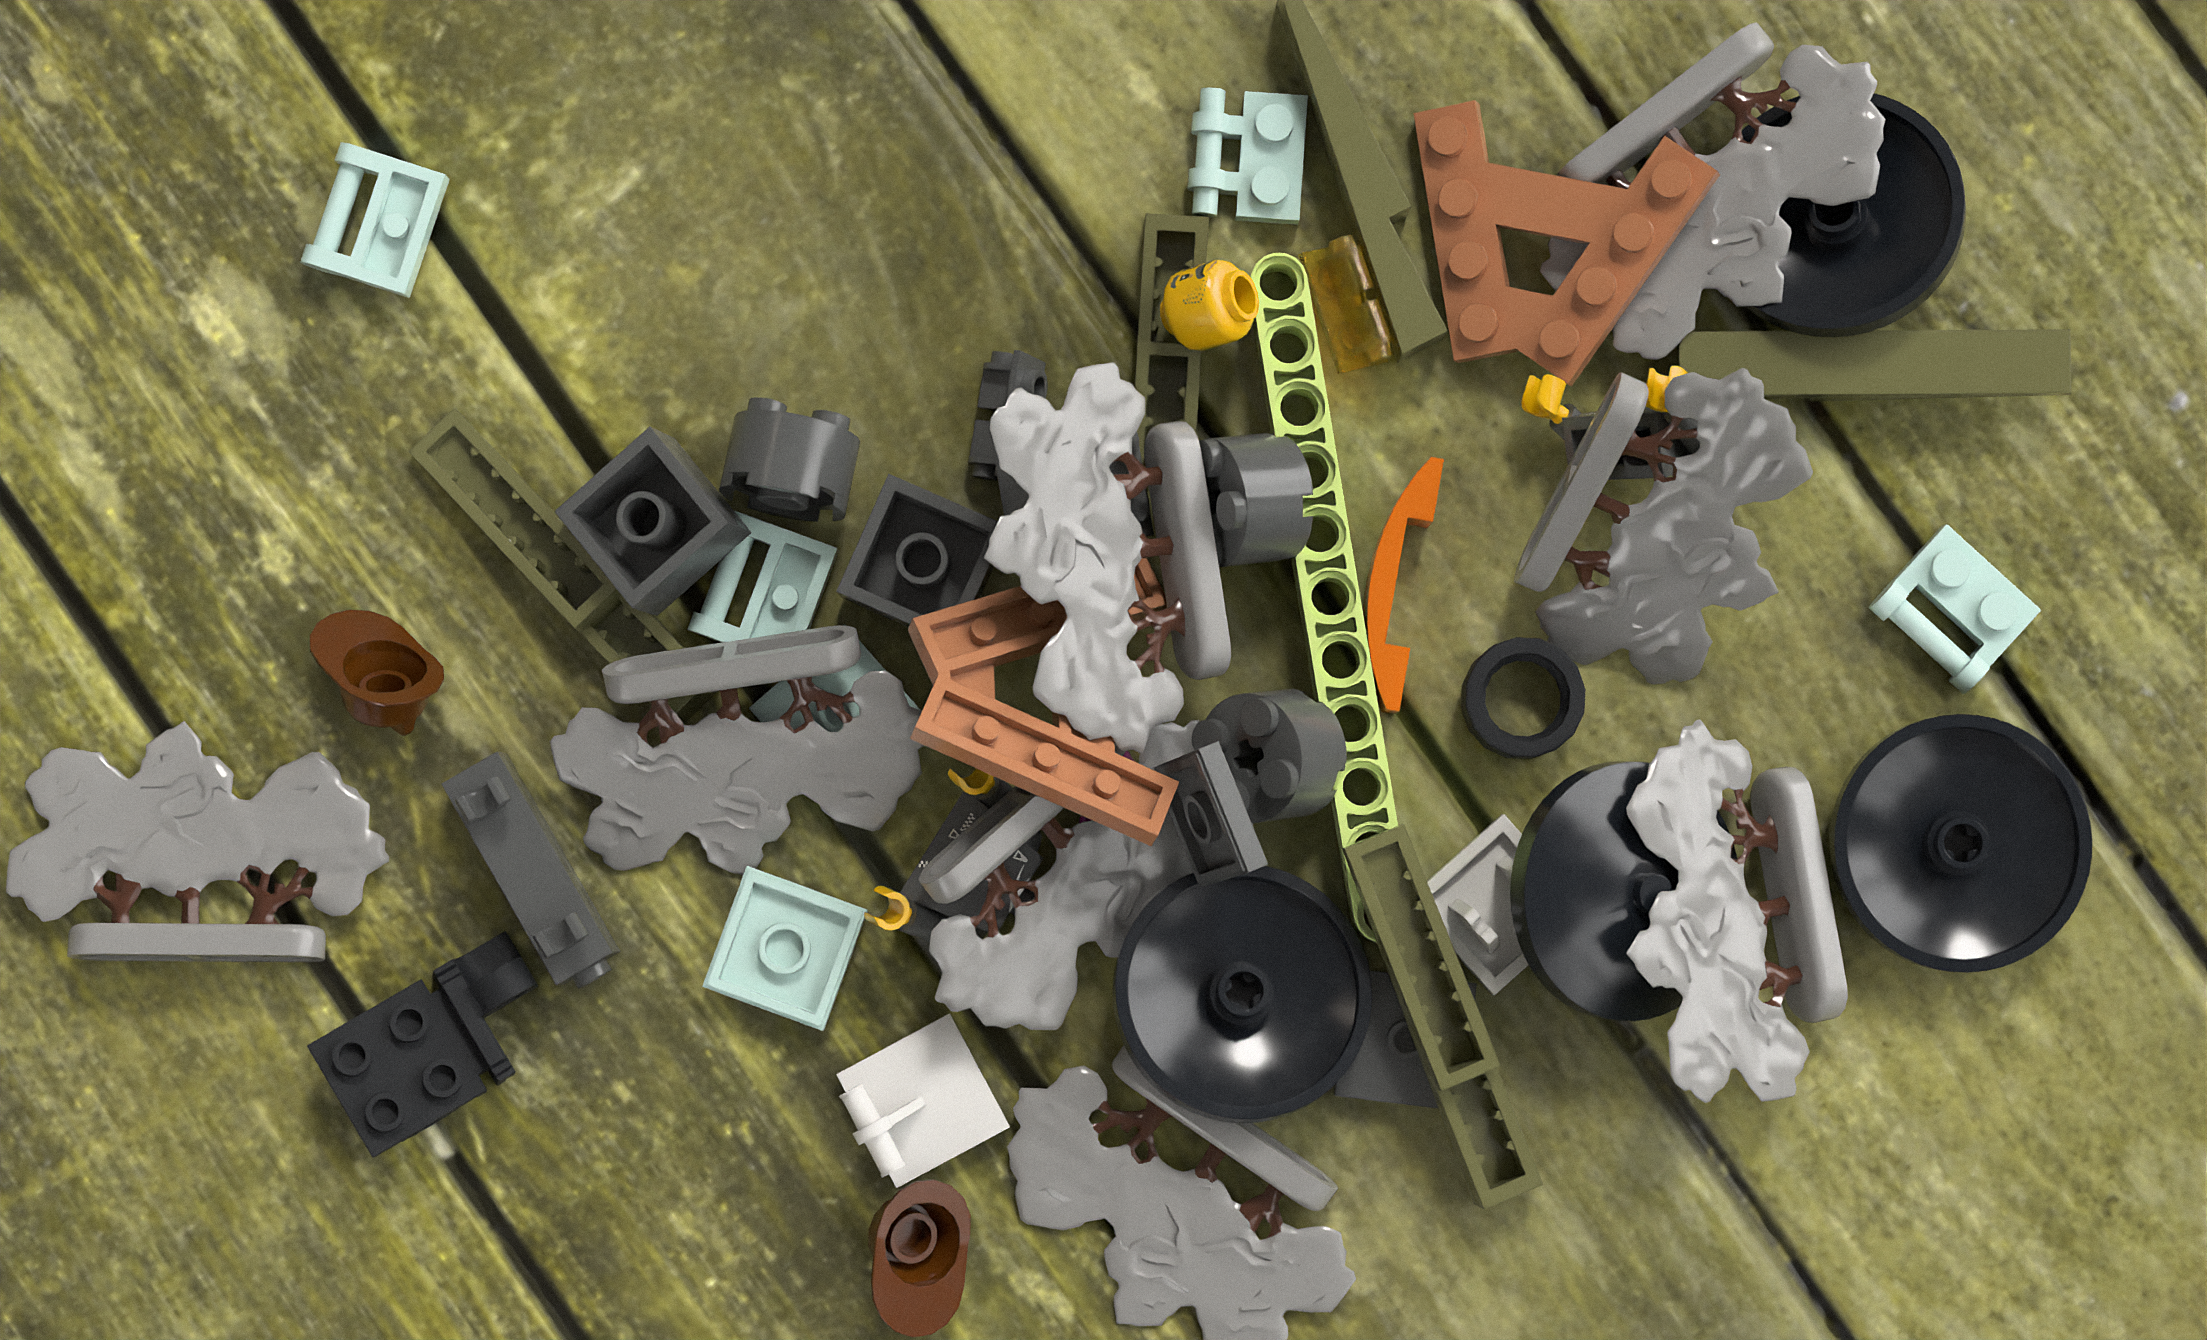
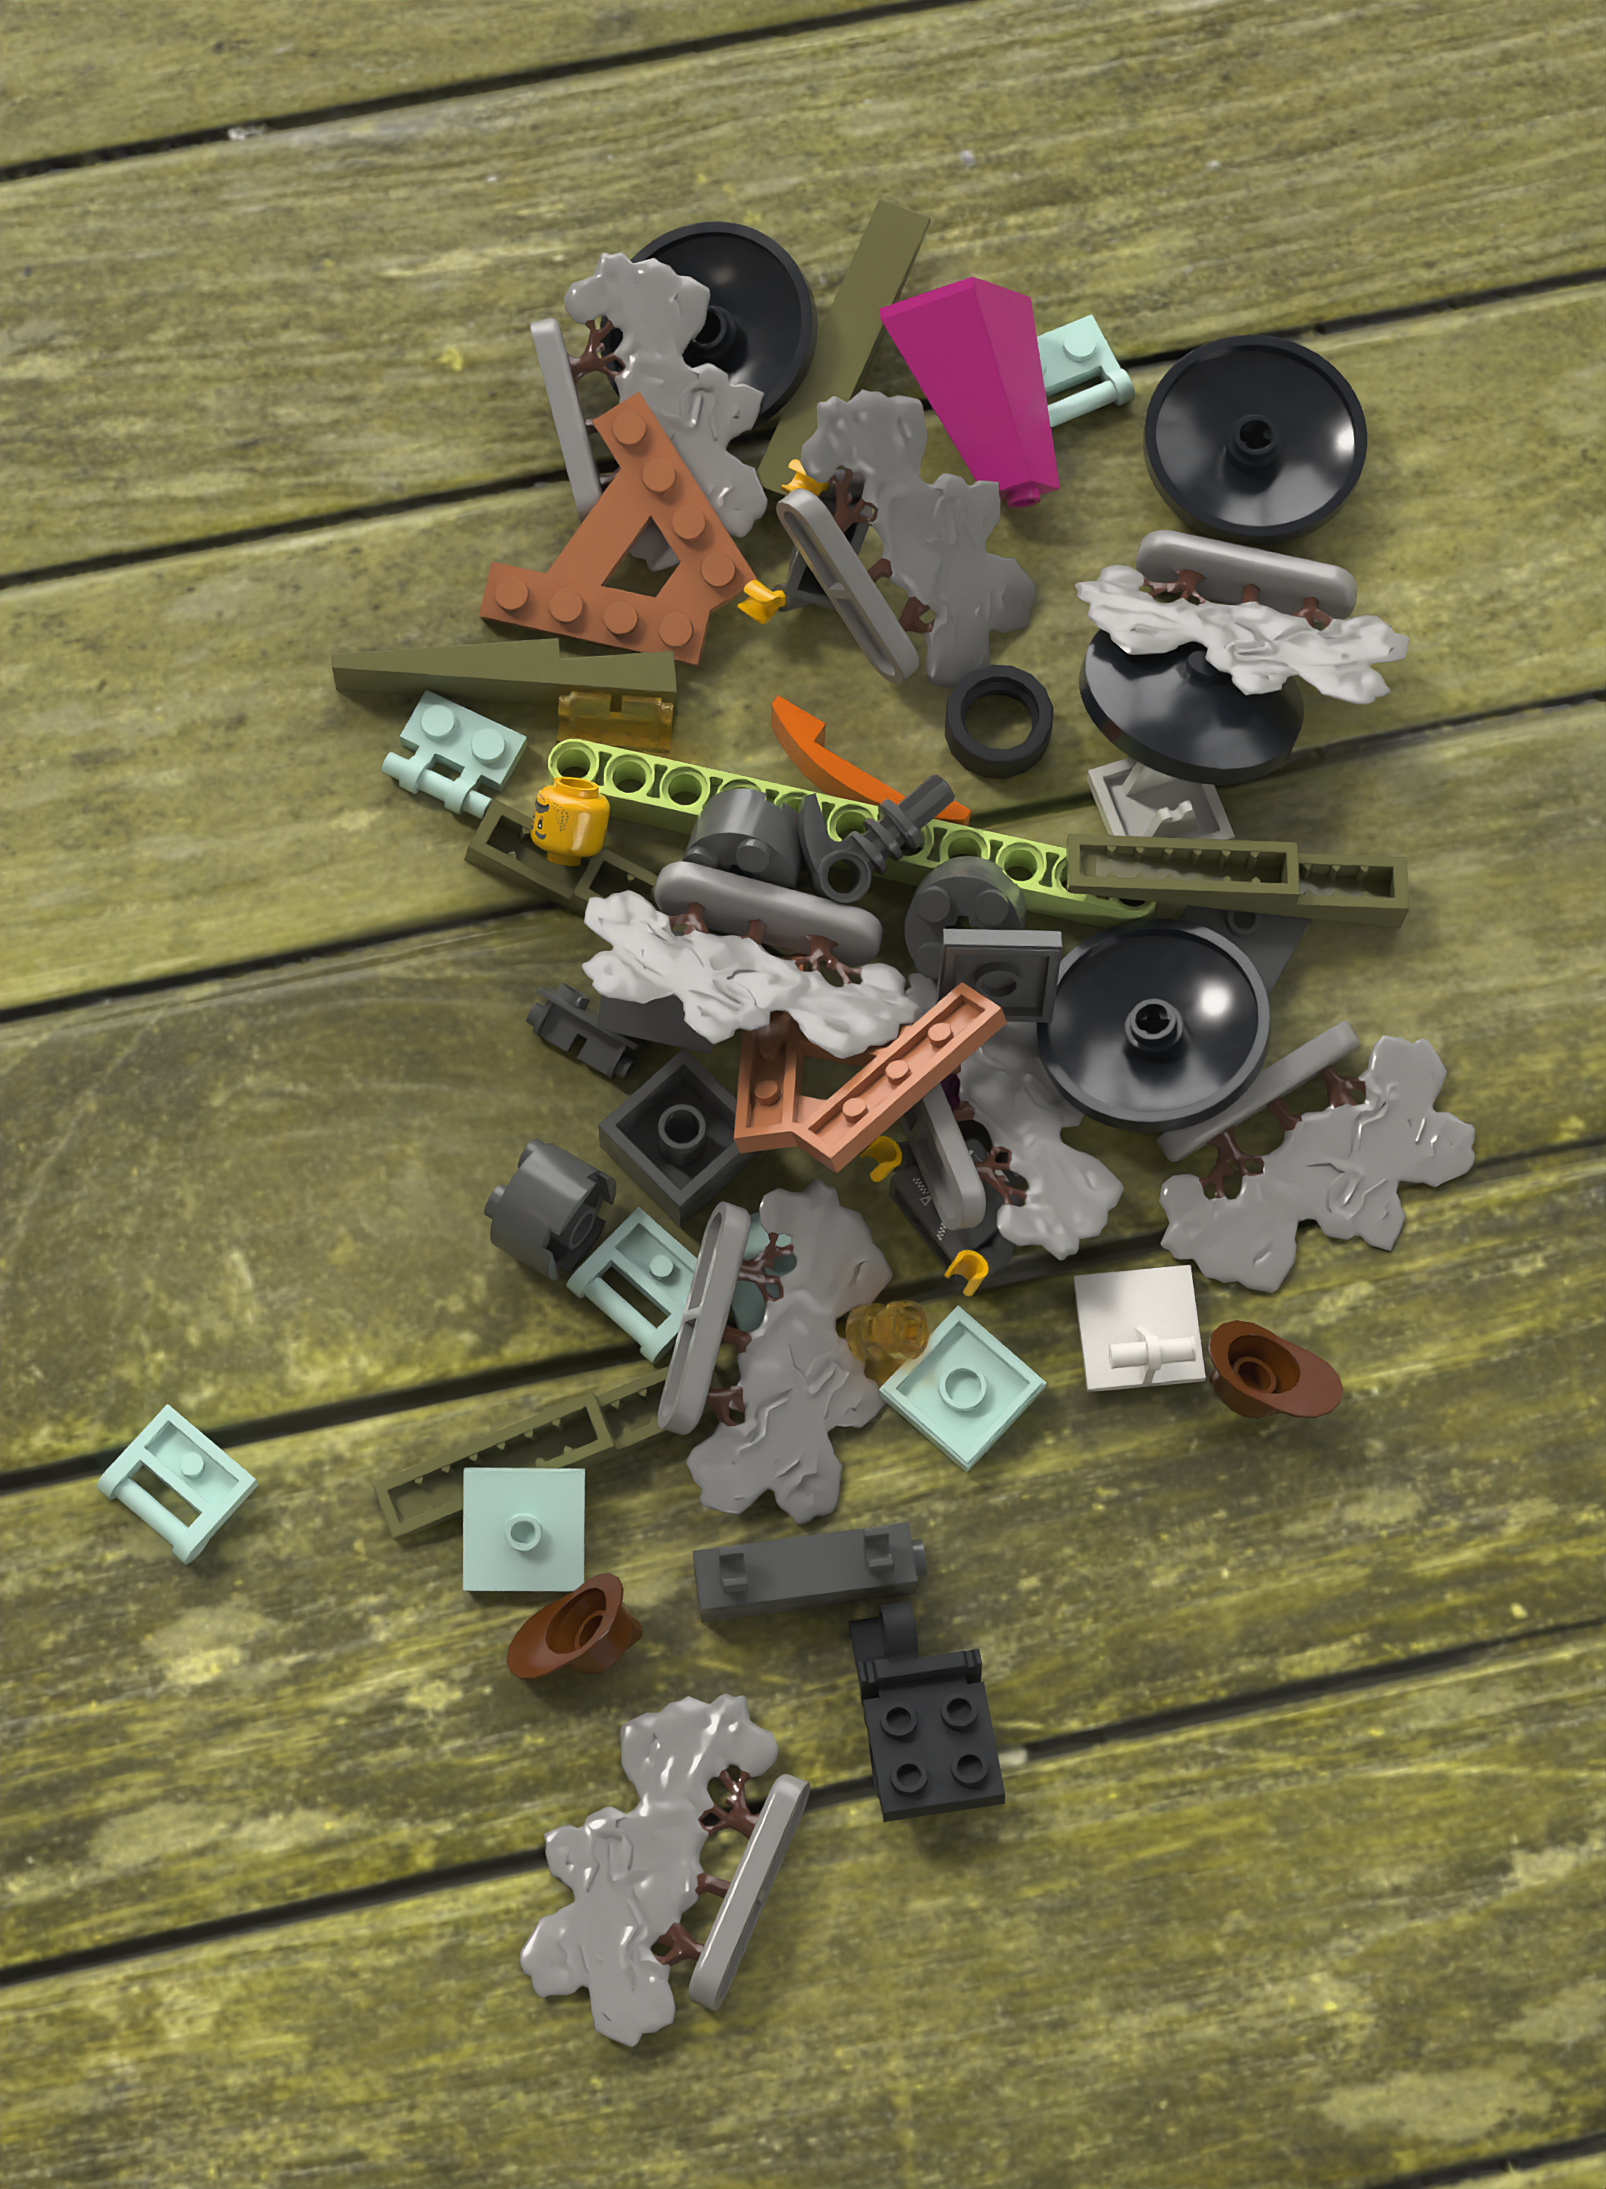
camera: 70 degrees left, 15 degrees down
dark grey brick [555,427,752,616] -> none
none -> light aqua plate [463,1468,585,1591]
none -> dark grey piece [798,774,955,903]
none -> clear yellow wheel [846,1300,929,1363]
none -> dark pink slope [879,276,1060,508]

